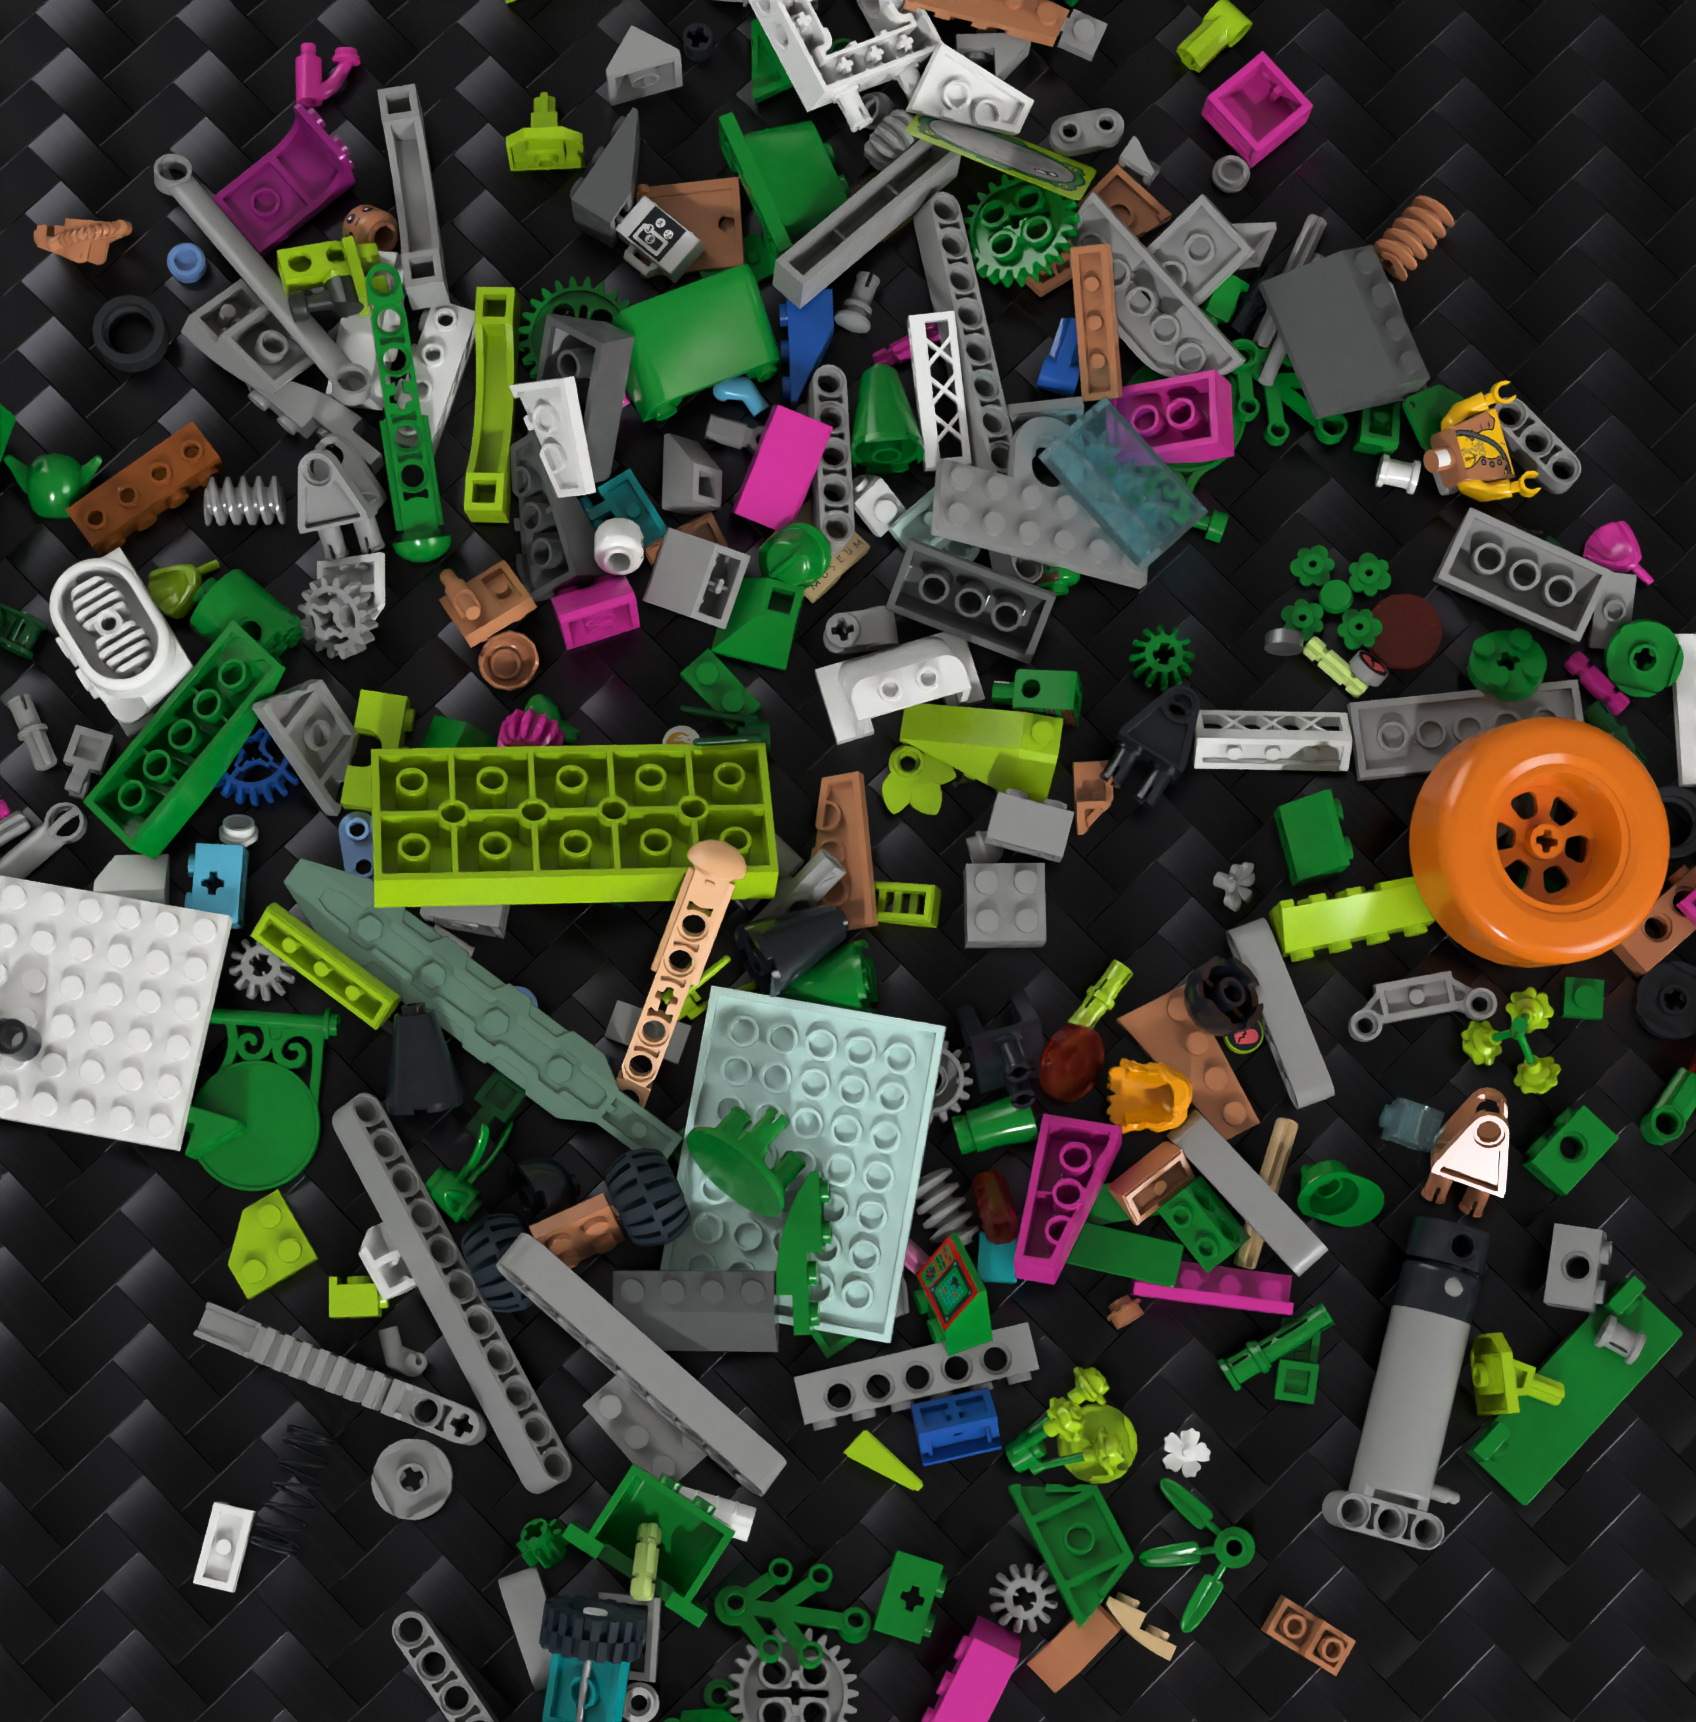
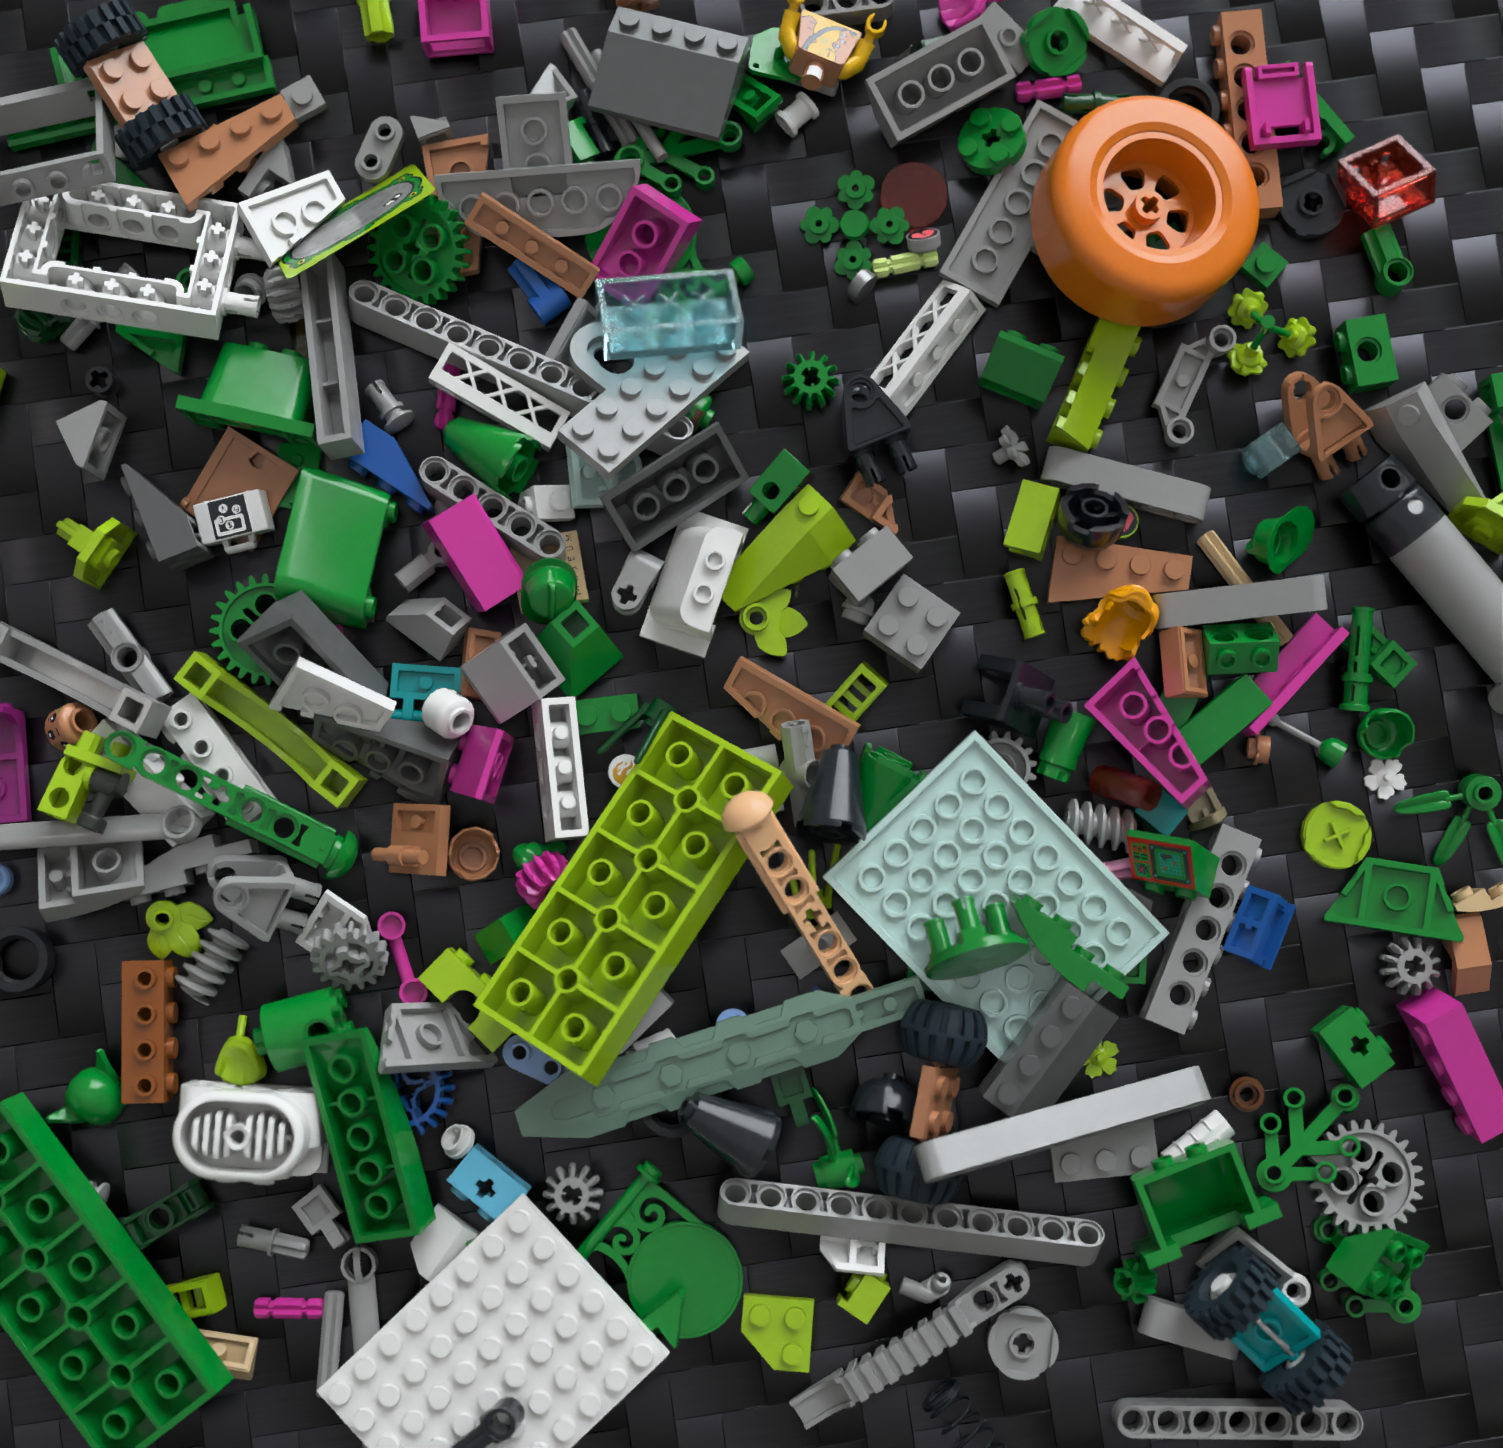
camera: 50 degrees left, 5 degrees up
lime brick [250,902,402,1030] -> none
yellowish green axle [630,1522,662,1602] -> none
medium azure arm [713,376,769,417] -> none
lime slope [843,1430,924,1491] -> none
lime plant [1005,1367,1125,1476] -> none
clear red tile [1039,1023,1104,1102] -> none
light grey plate [1212,155,1250,193] -> none
none -> light grey piece [87,608,174,703]
none -> lime plate [145,899,213,960]
none -> dark pink bar [377,912,428,1003]
none -> white brick [531,696,589,842]
none -> lime hinge [1003,479,1061,561]
none -> lime plant [1084,1040,1119,1078]
none -> dark tan tile [1185,786,1227,832]
none -> reddish brown plate [1228,1076,1264,1112]
none -> hinge [1267,714,1348,768]
none -> green hair [1356,708,1415,760]
none -> light grey wedge [1363,381,1486,513]

